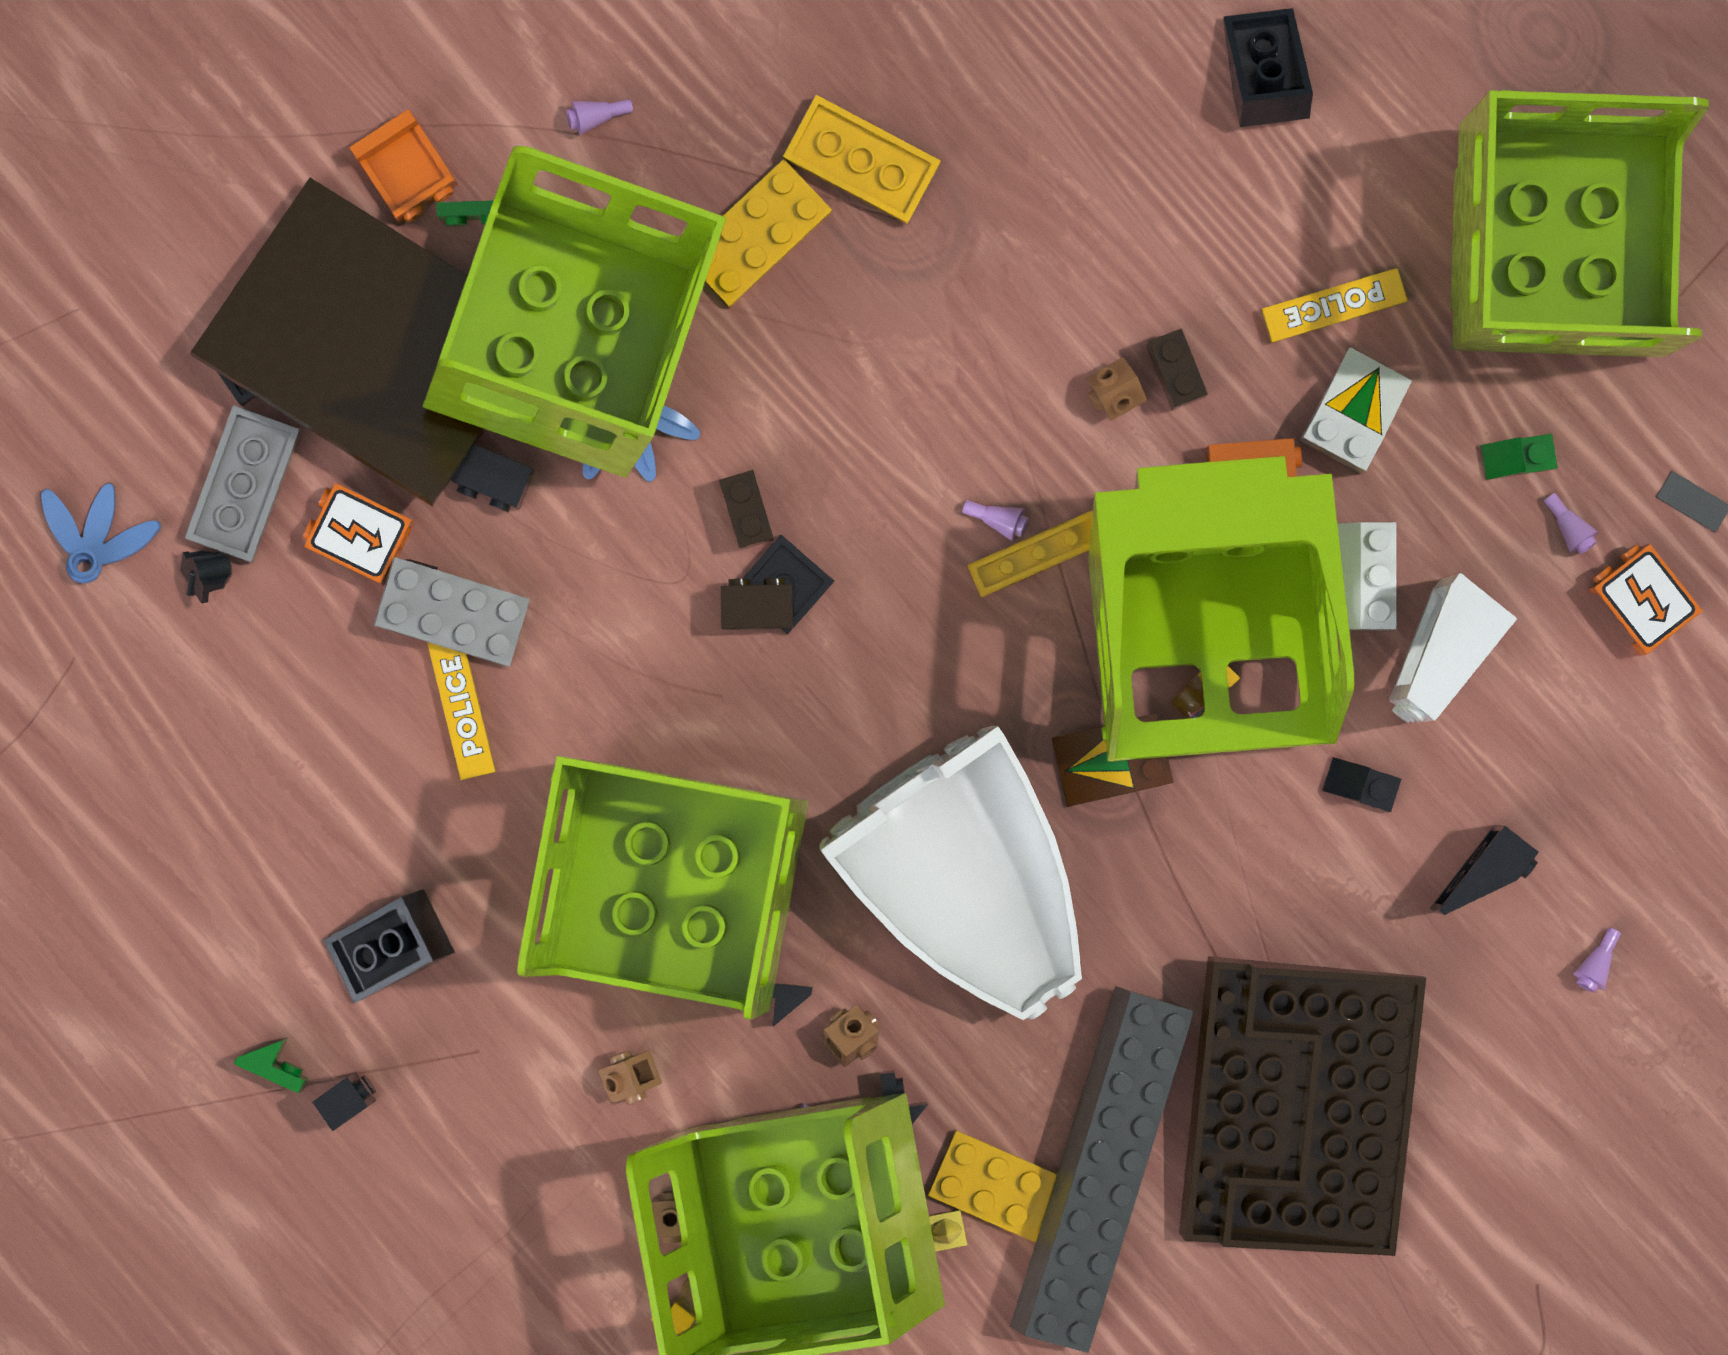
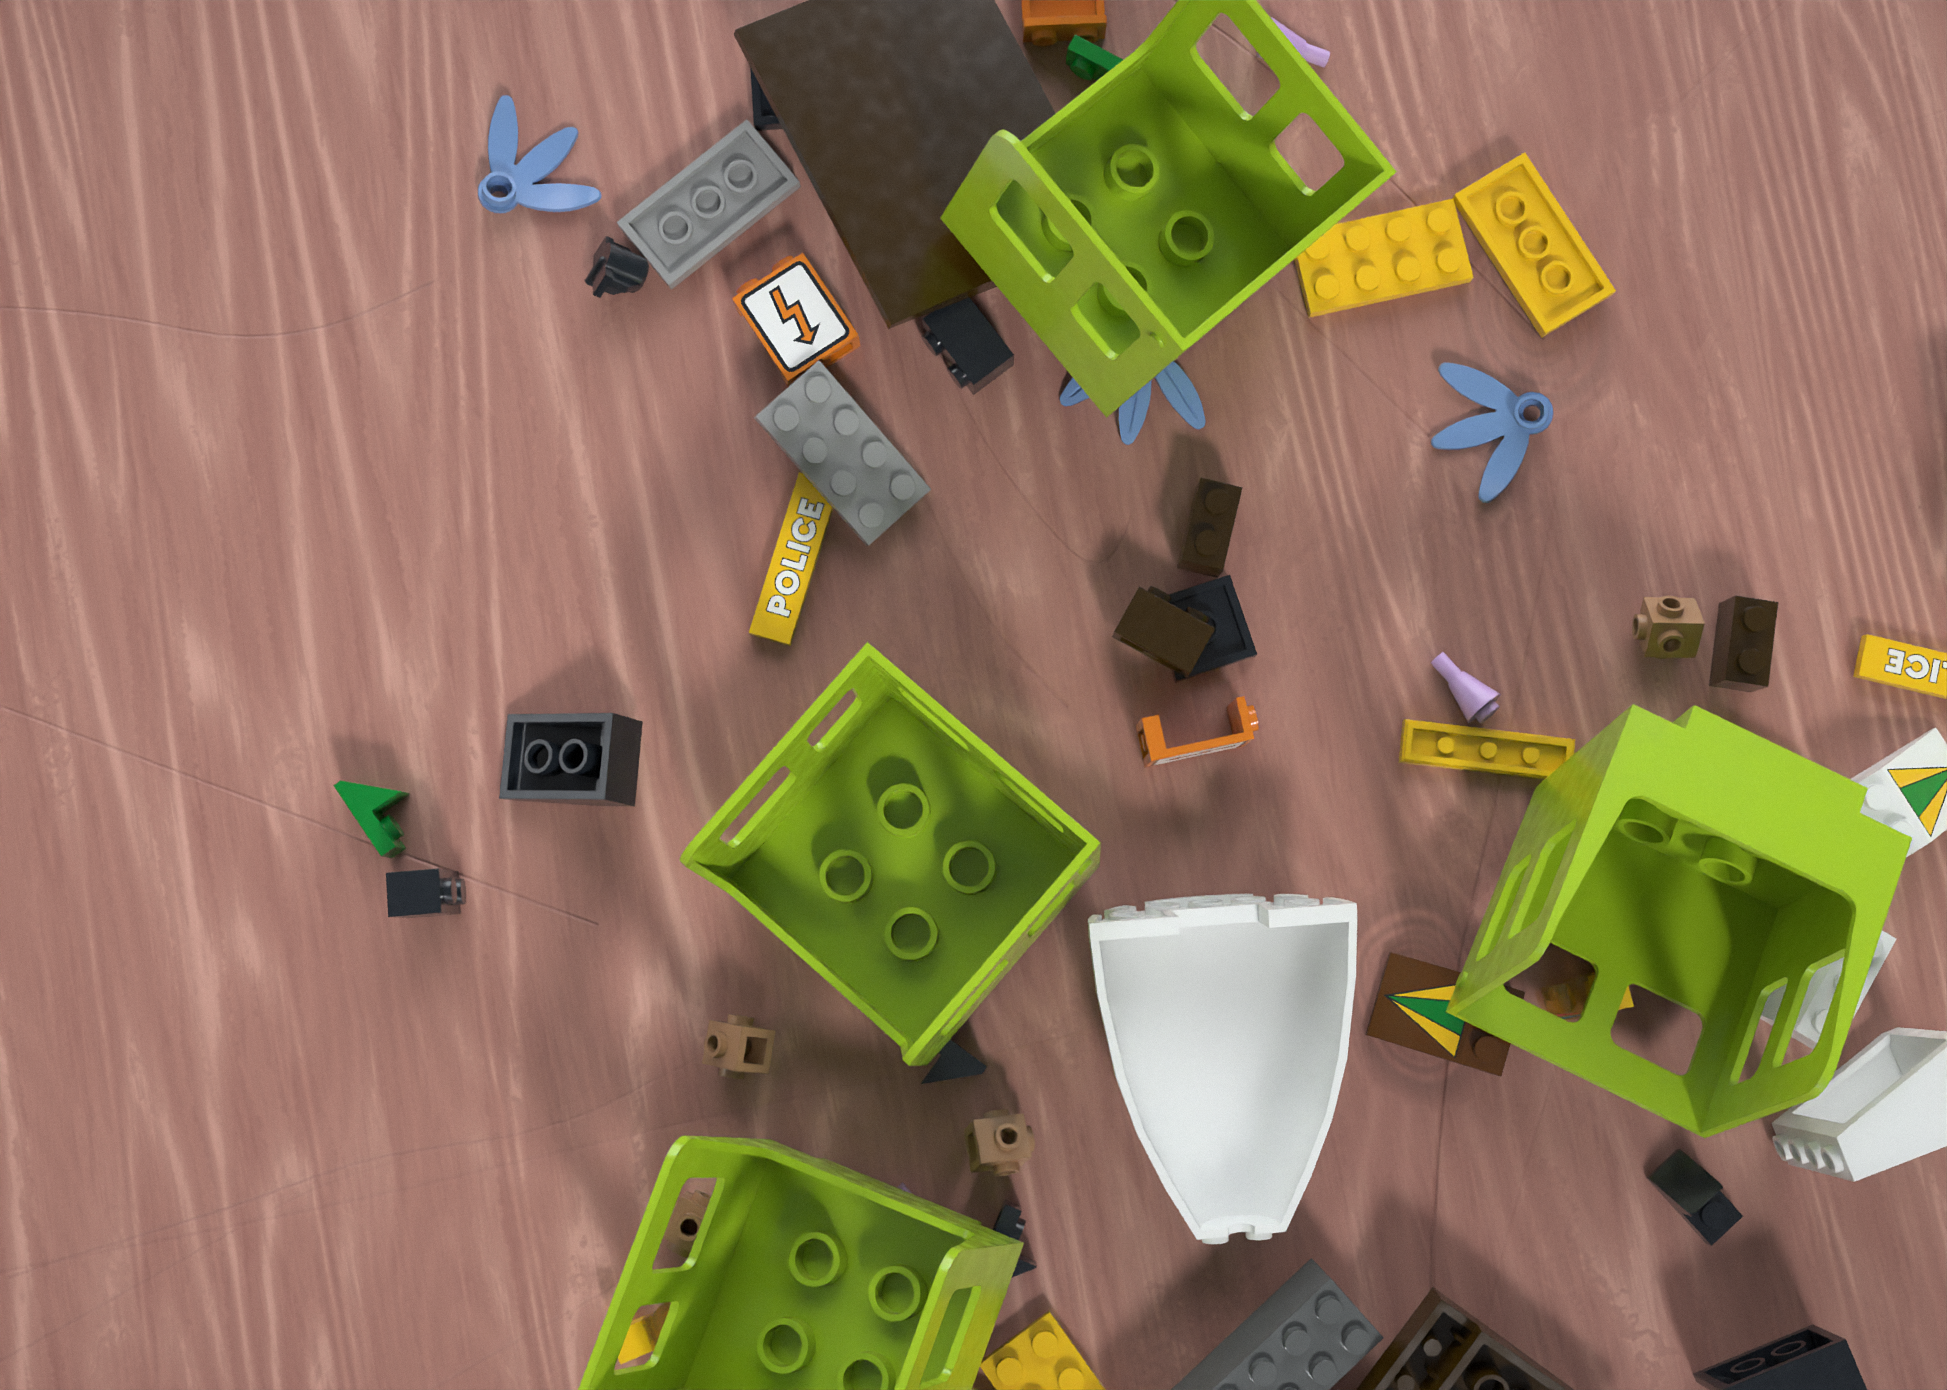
camera: 25 degrees right, 5 degrees down
none -> orange panel [1135,696,1259,768]
none -> medium blue plant [1431,362,1553,503]

